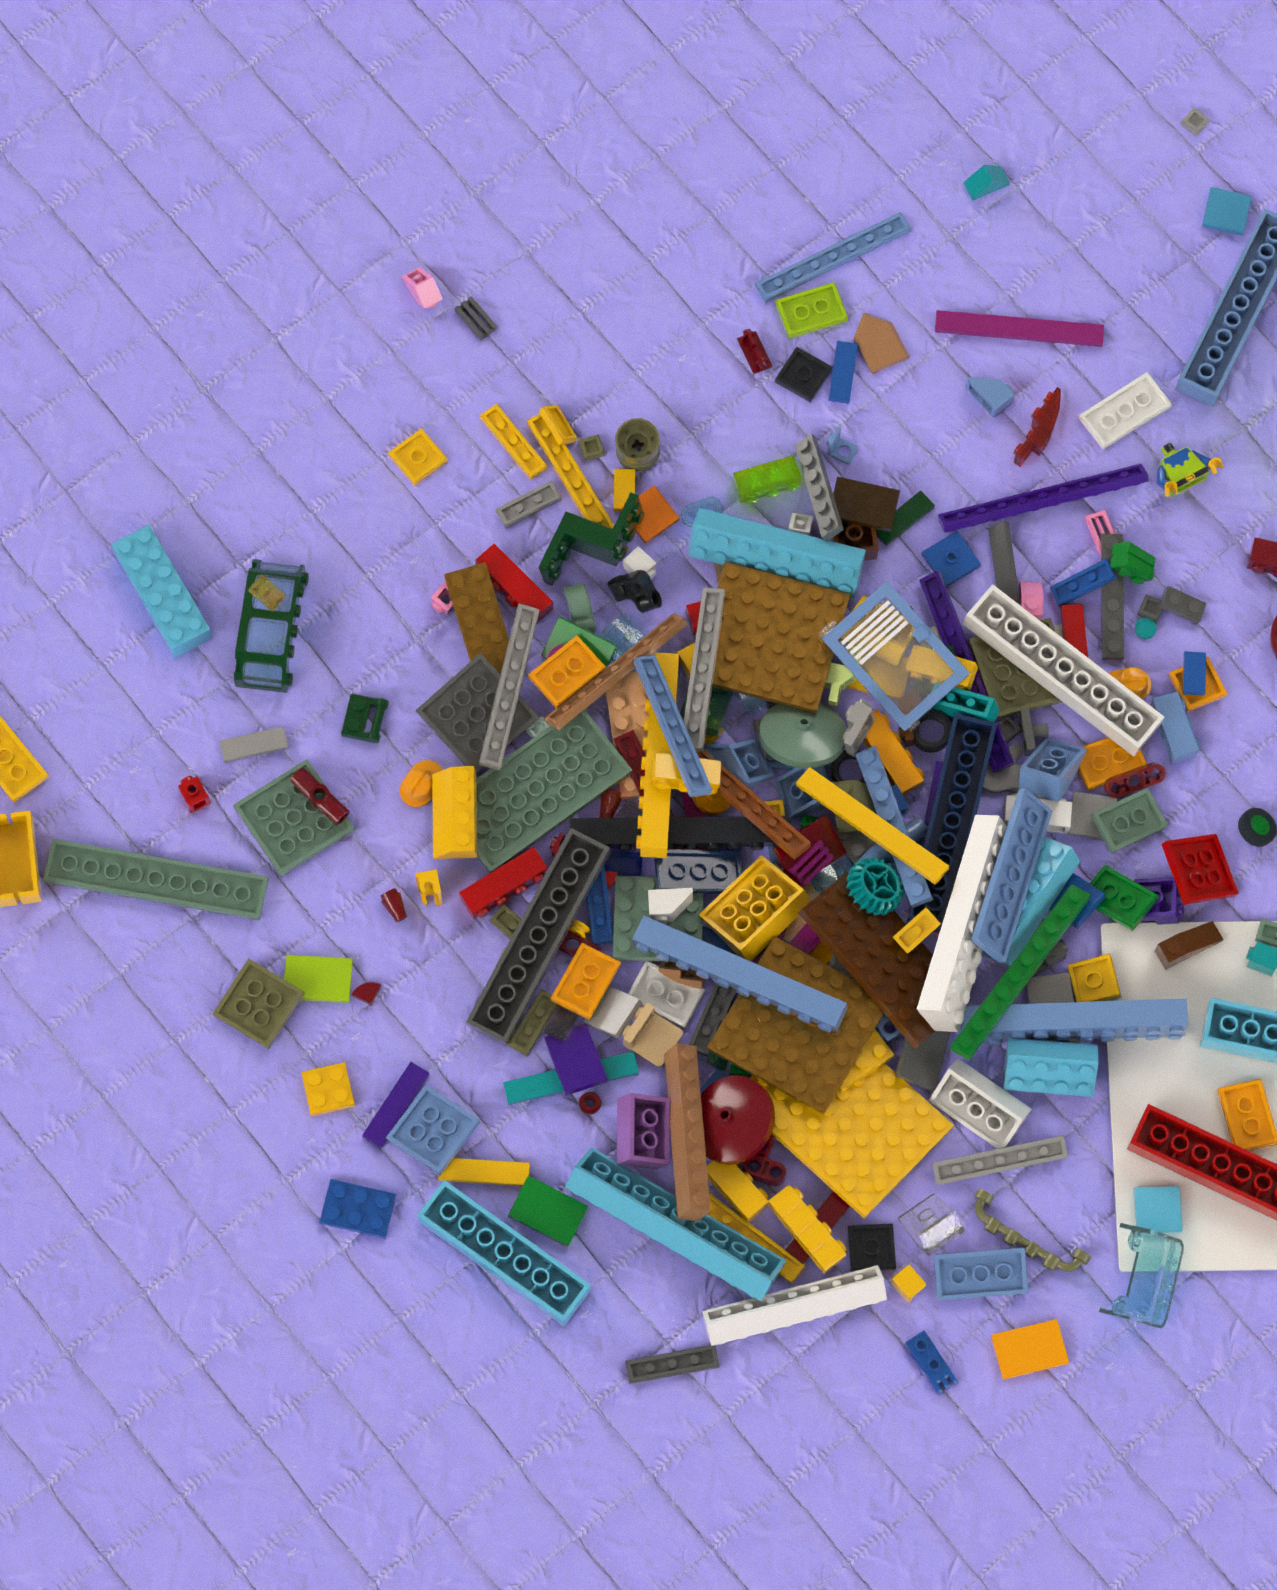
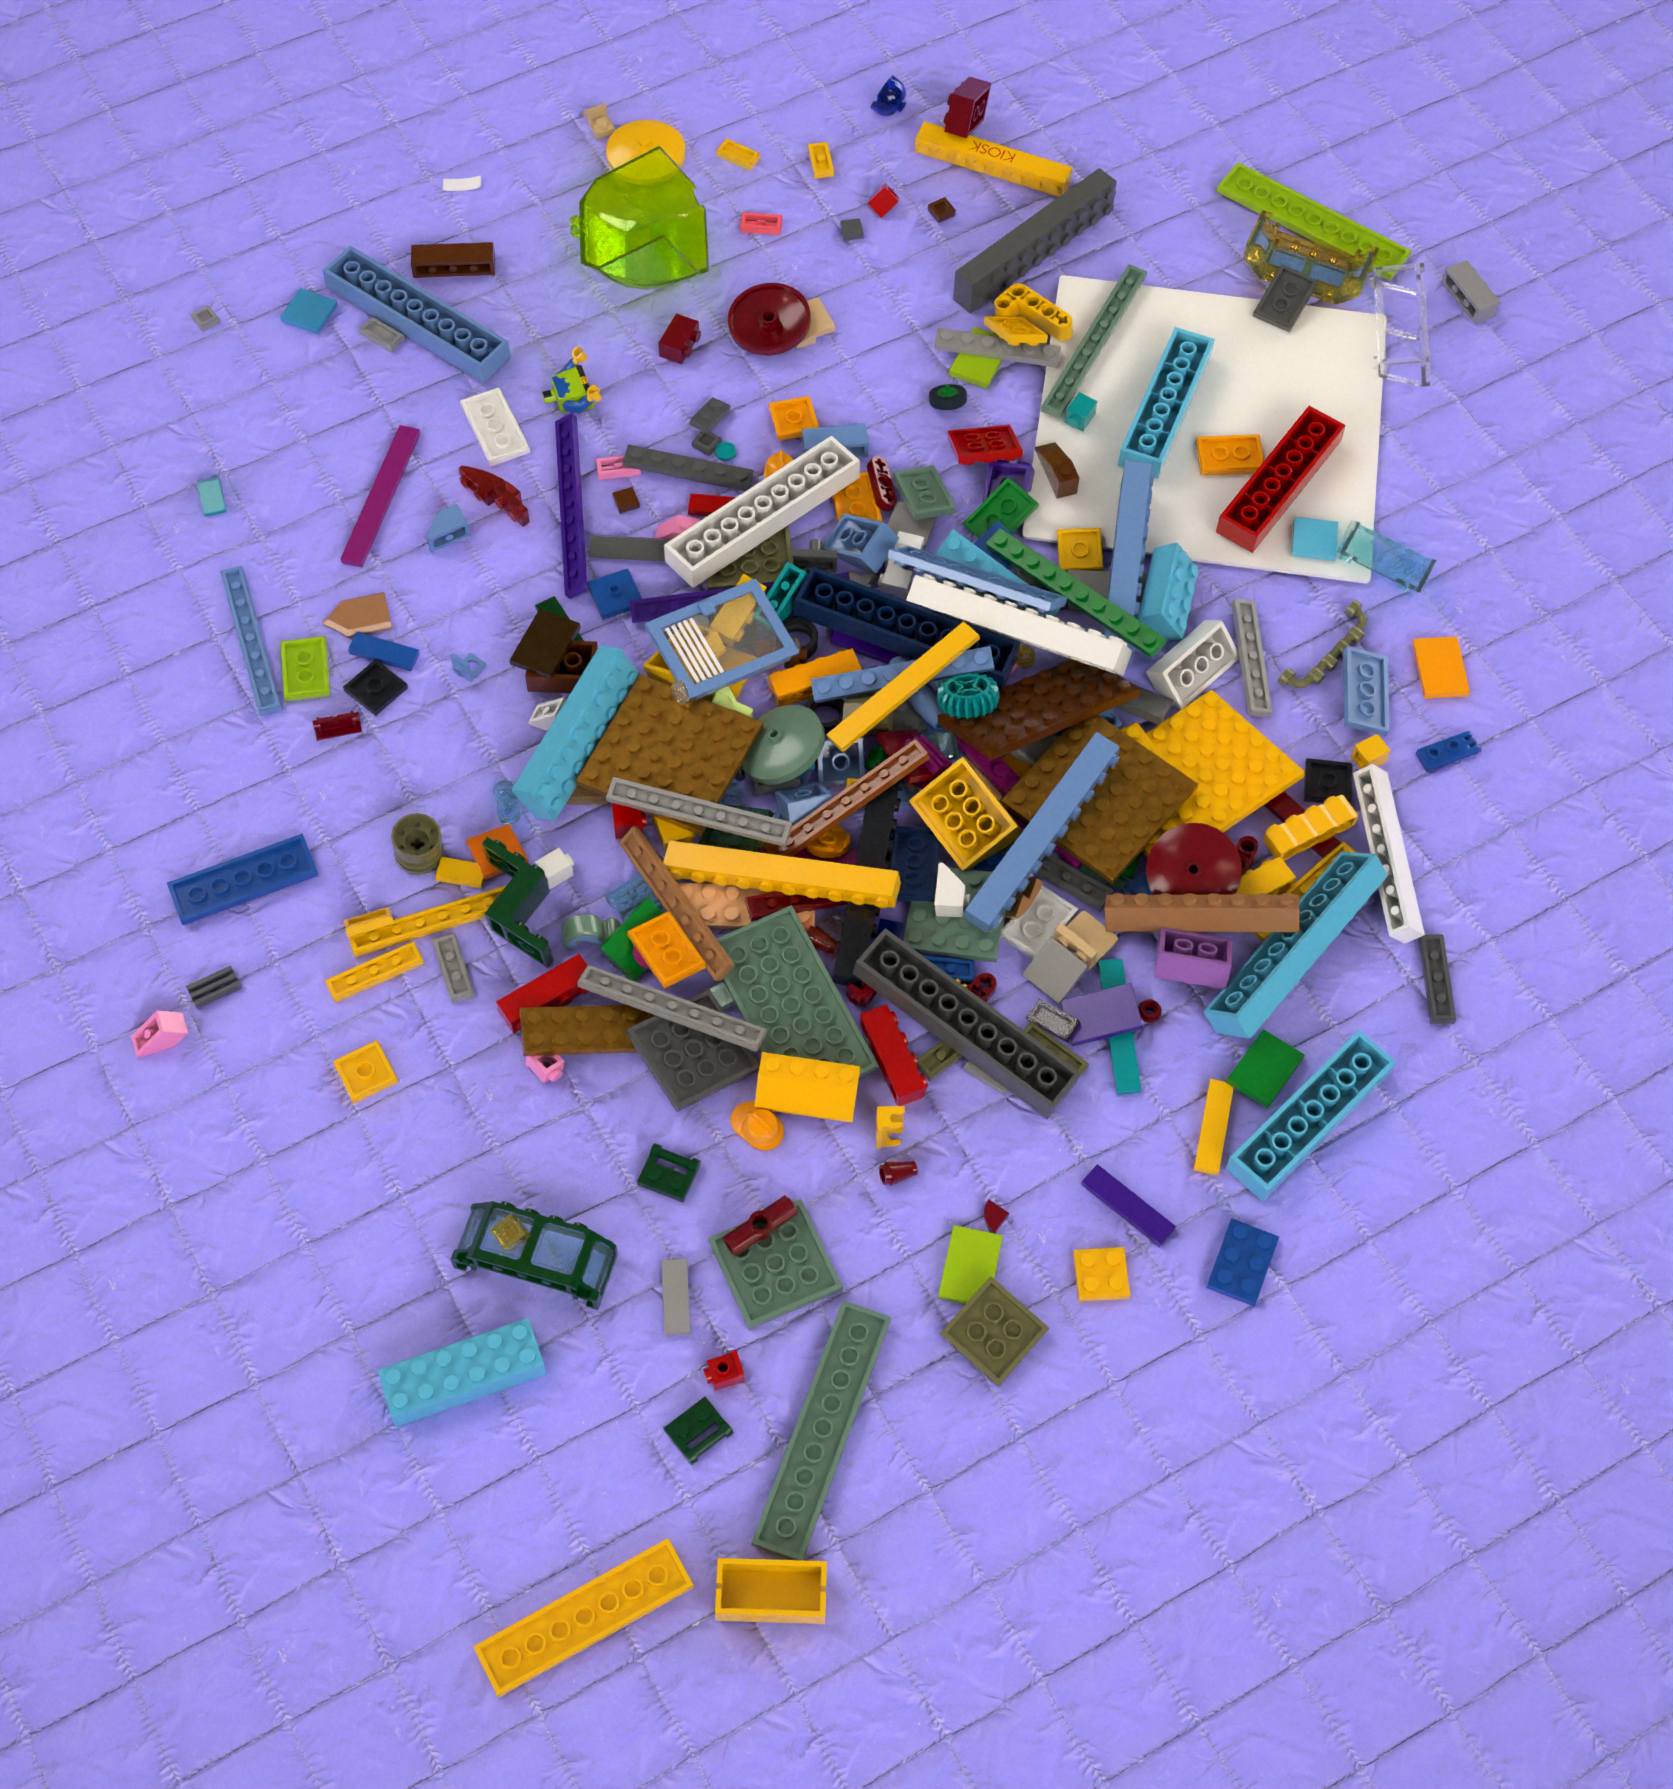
camera: 80 degrees left, 10 degrees down
medium blue plate [386,1085,480,1176] -> none
light orange tile [550,943,621,1020] -> none
olive tile [578,434,605,462] -> none
black piece [607,570,662,613] -> none
medium blue tile [633,655,712,797] -> none
yellow brick [651,753,721,795] -> none
clear neon green brick [732,455,802,504] -> none
plate [795,434,844,541] -> none
light grey plate [843,699,875,757] -> none
yellow plate [893,907,941,954] -> none
clear slope [898,1193,965,1256] -> none
blue tile [1049,558,1117,607] -> none
green brick [1110,541,1156,584] -> none
blue tile [1183,651,1206,696] -> none
none -> blue plate [167,833,319,926]
none -> light grey tile [359,316,405,353]
none -> reddish brown tile [612,487,640,514]
none -> dark green plate [663,1396,734,1466]

